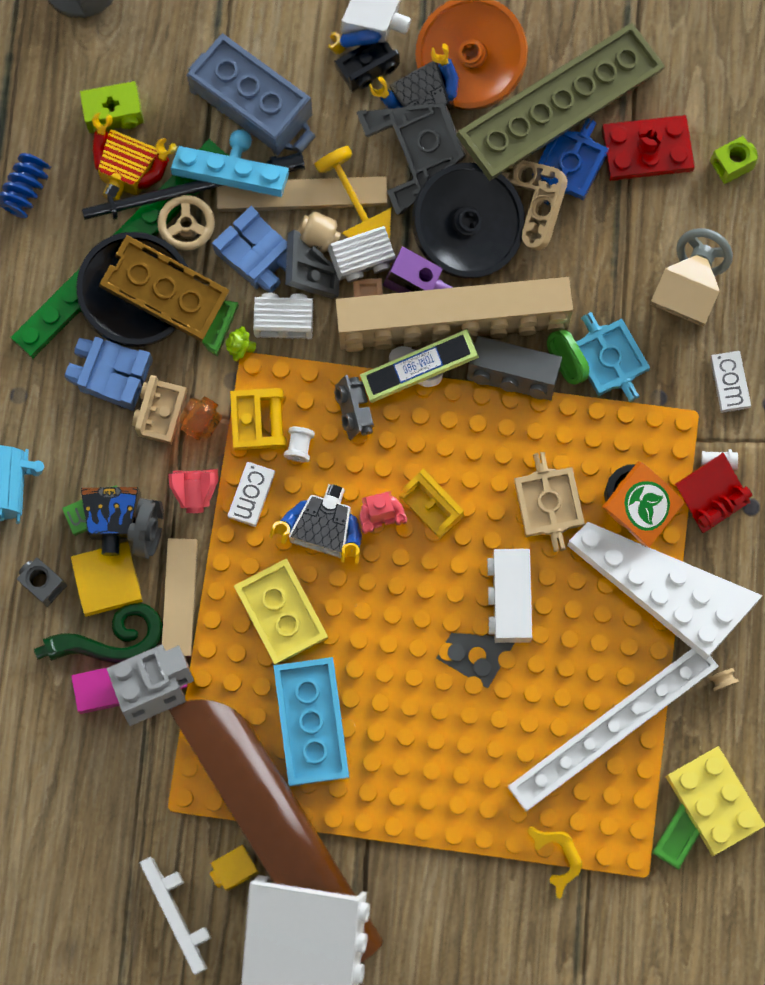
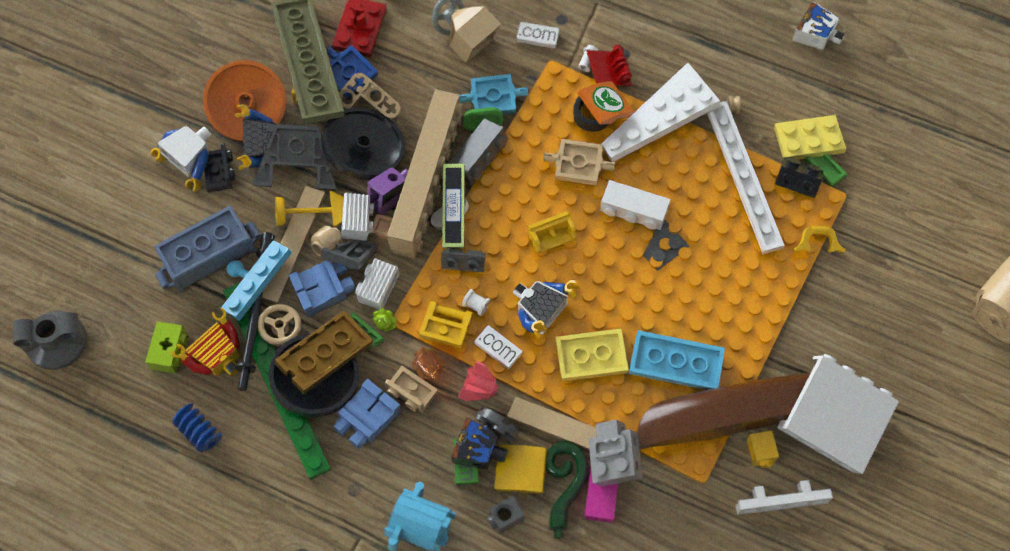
camera: 70 degrees left, 10 degrees down
coral piece [359,491,407,534] -> none
none -> black bracket [775,157,824,198]

